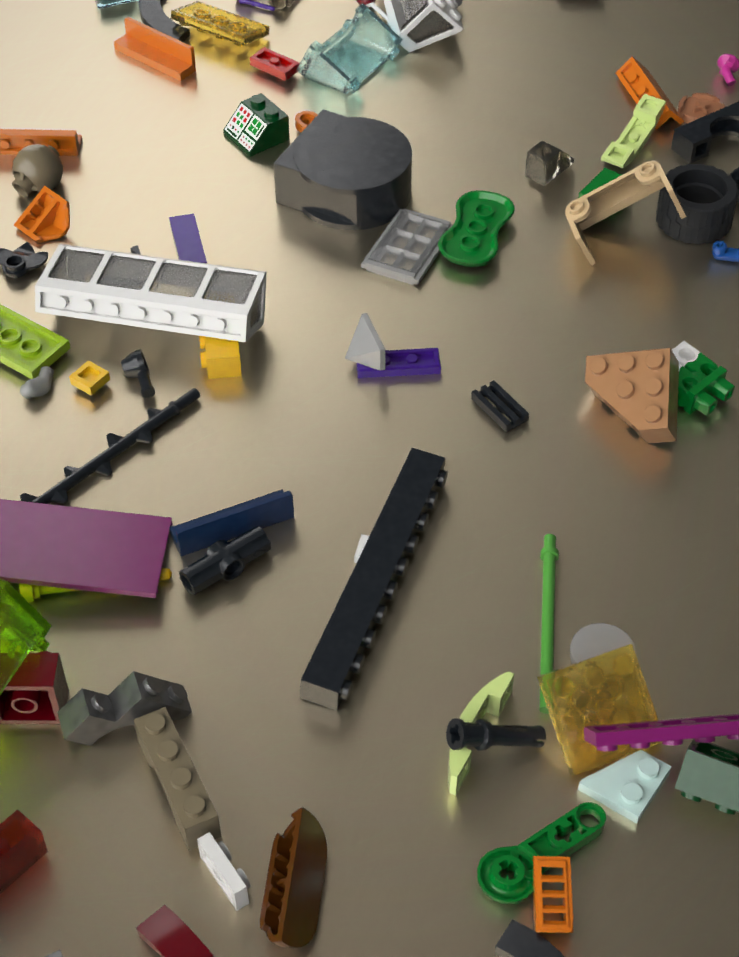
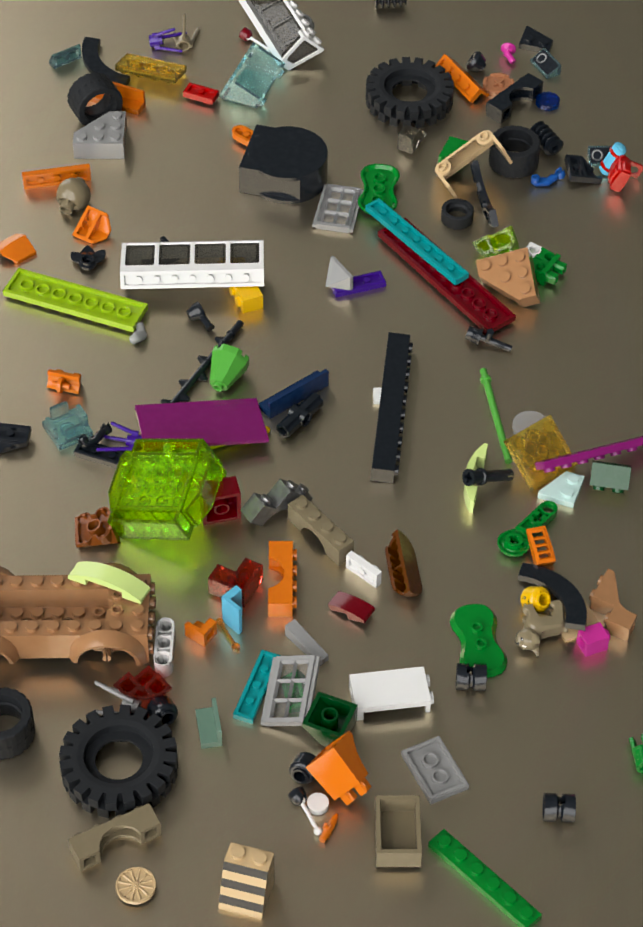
camera: 15 degrees left, 0 degrees up
yellow plate [69,360,110,396] -> none
tile [169,213,207,264] -> none
dark green slope [223,93,290,157] -> none
black tile [471,380,529,432] -> none
yellowish green slope [601,94,666,168] -> none
none -> black tyre [67,72,123,126]
none -> light grey brick [73,111,127,159]
none -> bright green cone [210,344,249,392]
none -> orange arch [268,541,297,617]
none -> teal plate [365,198,469,286]
none -> black tyre [366,57,454,129]
none -> dark red plate [378,218,516,333]
none -> black tyre [441,199,474,230]
none -> black piece [465,325,513,352]
none -> black cone [466,51,486,72]
none -> black tile [470,160,499,228]
none -> clear neon green brick [472,226,519,258]

